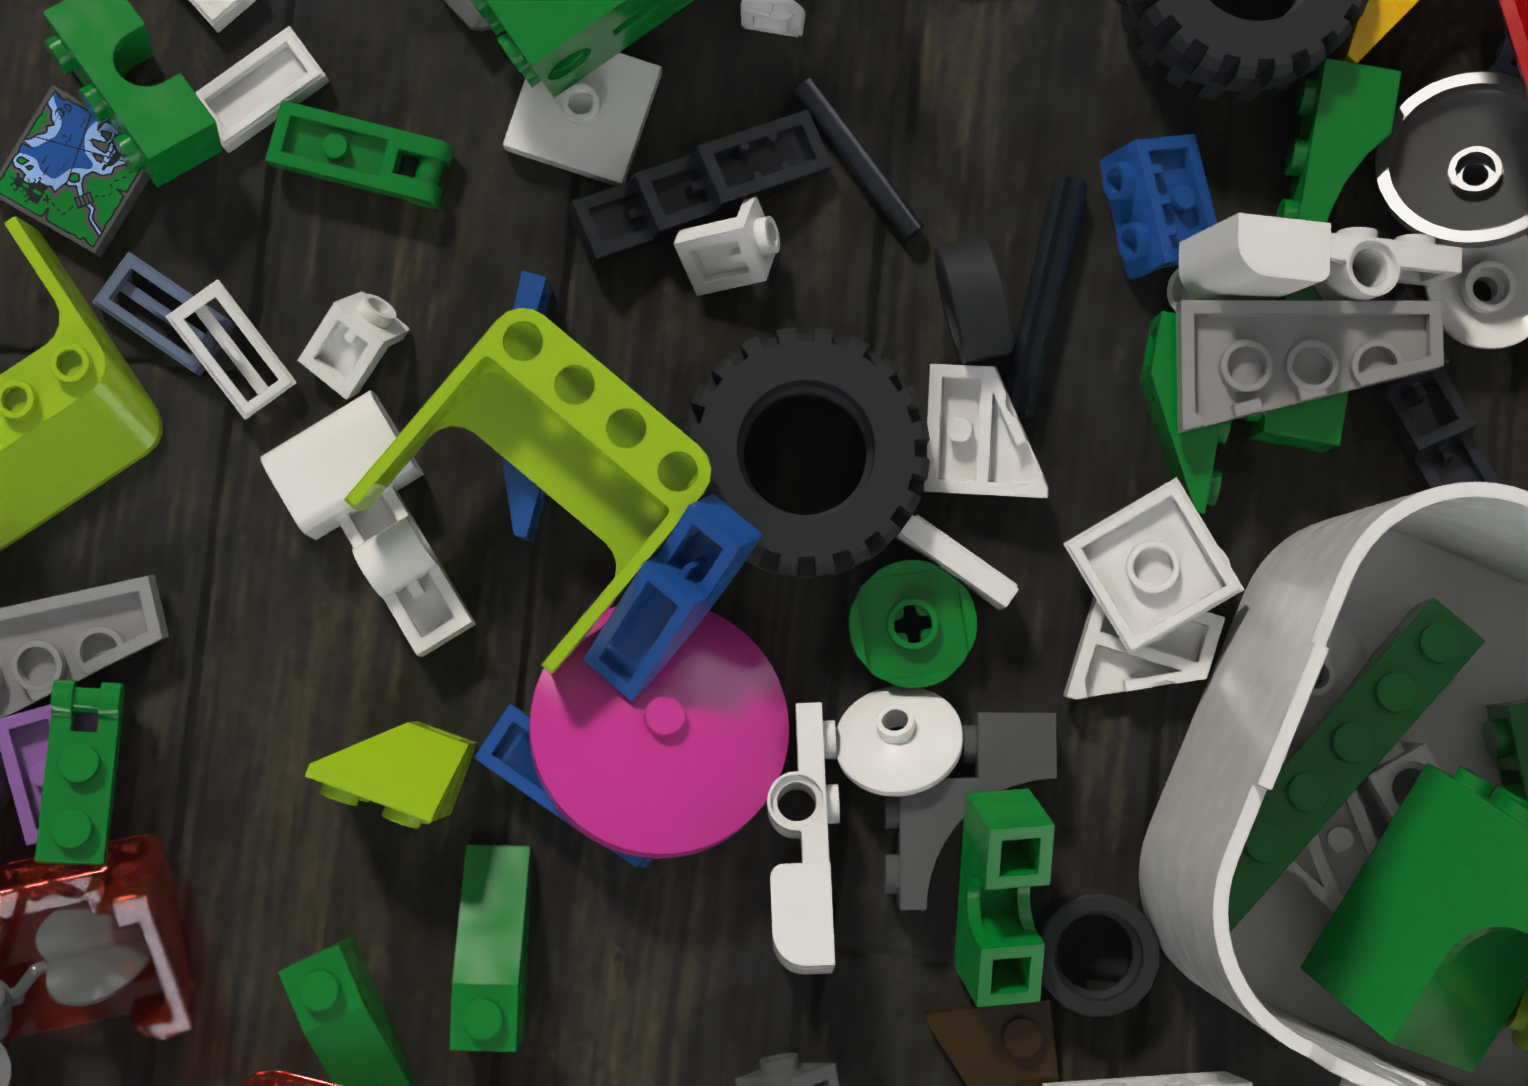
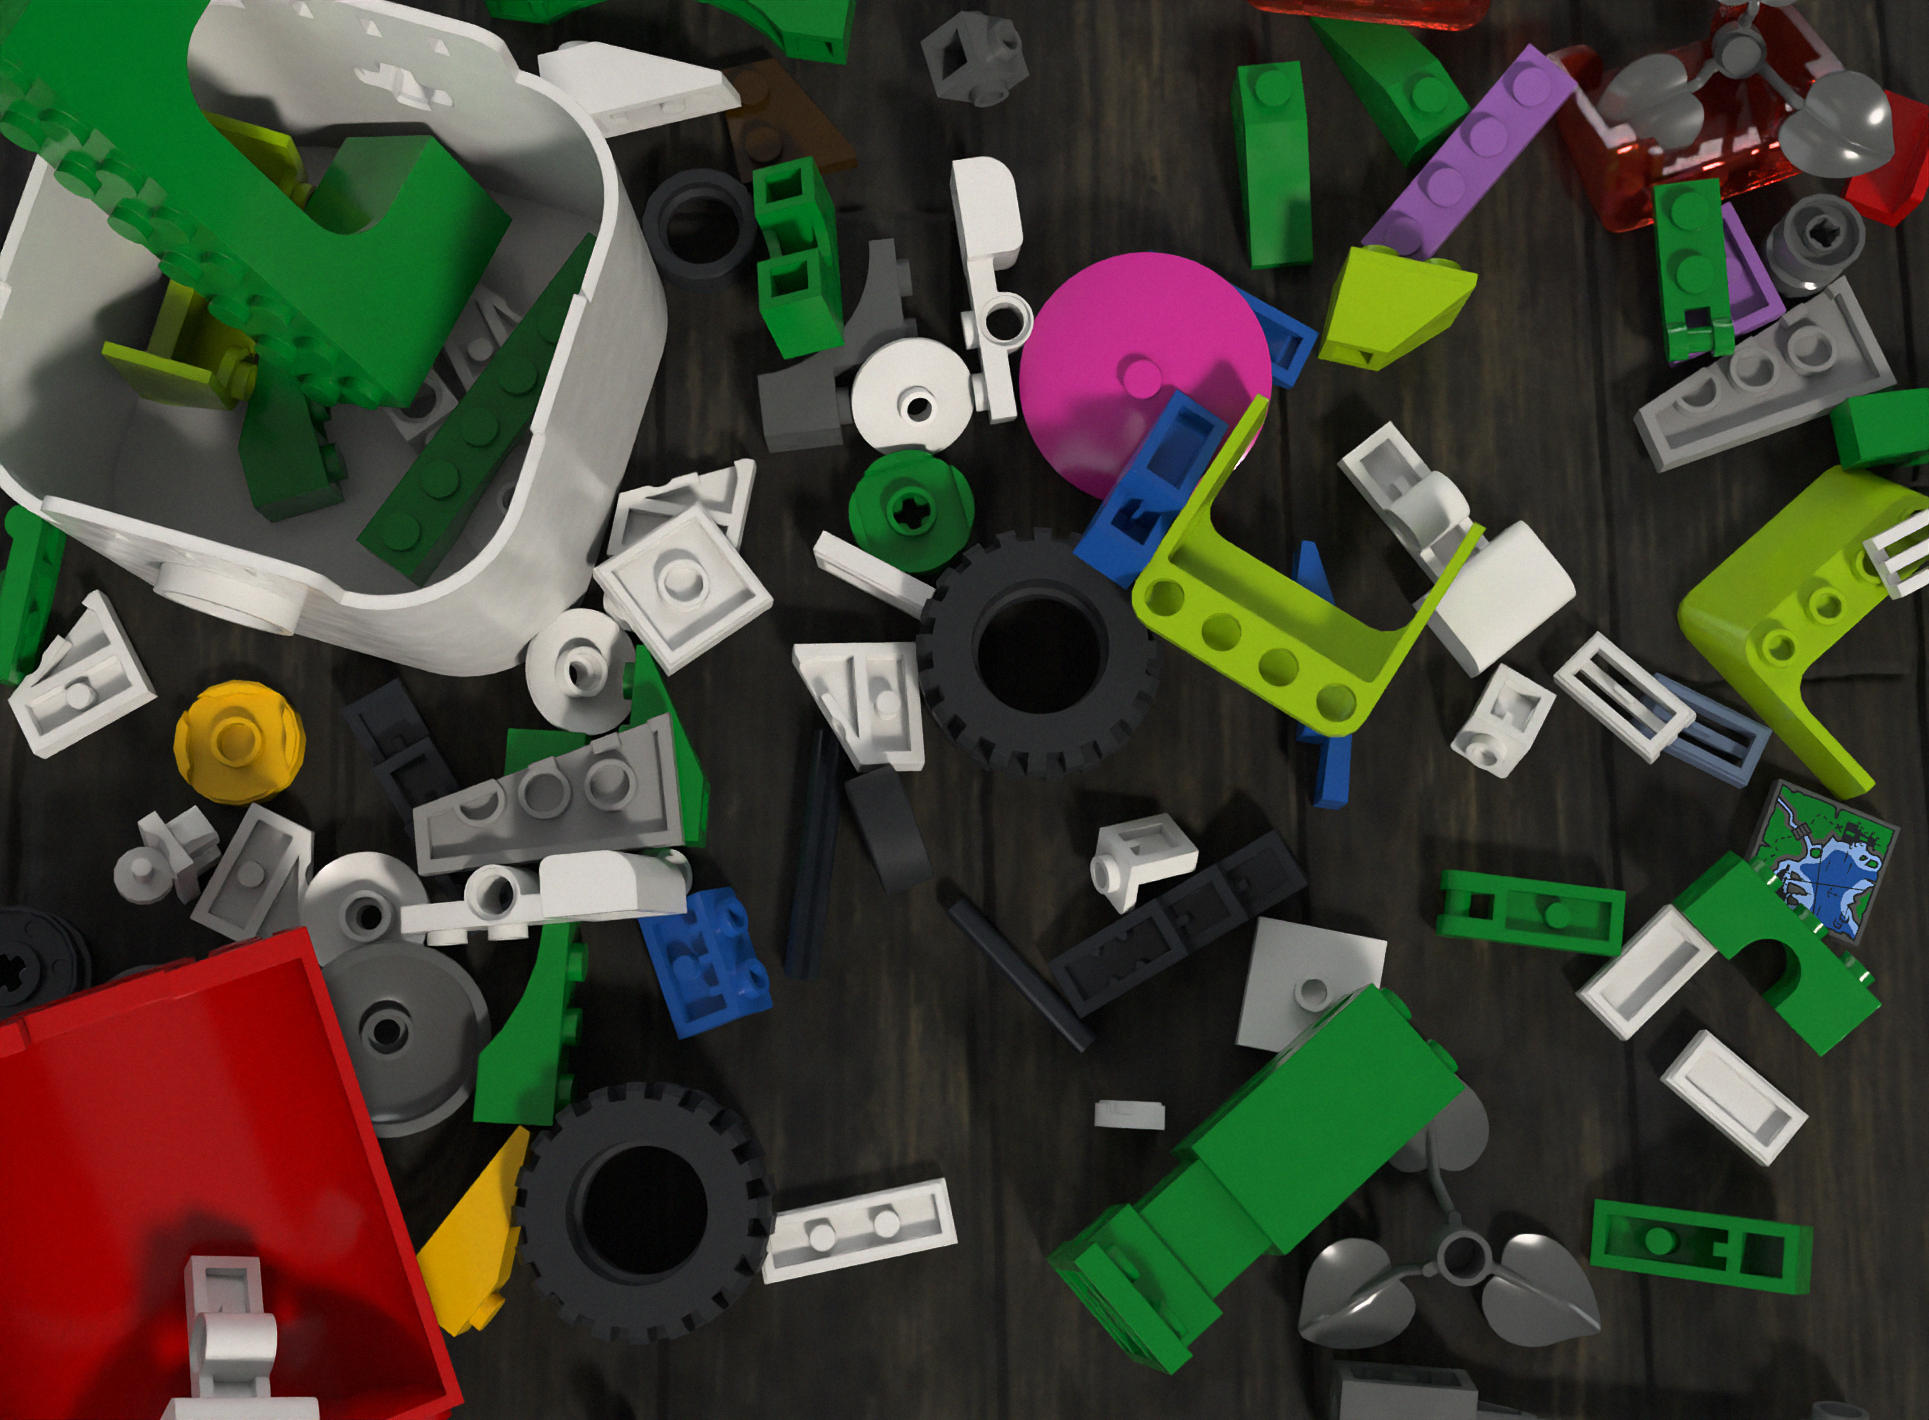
camera: 175 degrees right, 5 degrees down
none -> white dish [525,608,636,736]
none -> medium lavender plate [1361,43,1578,262]

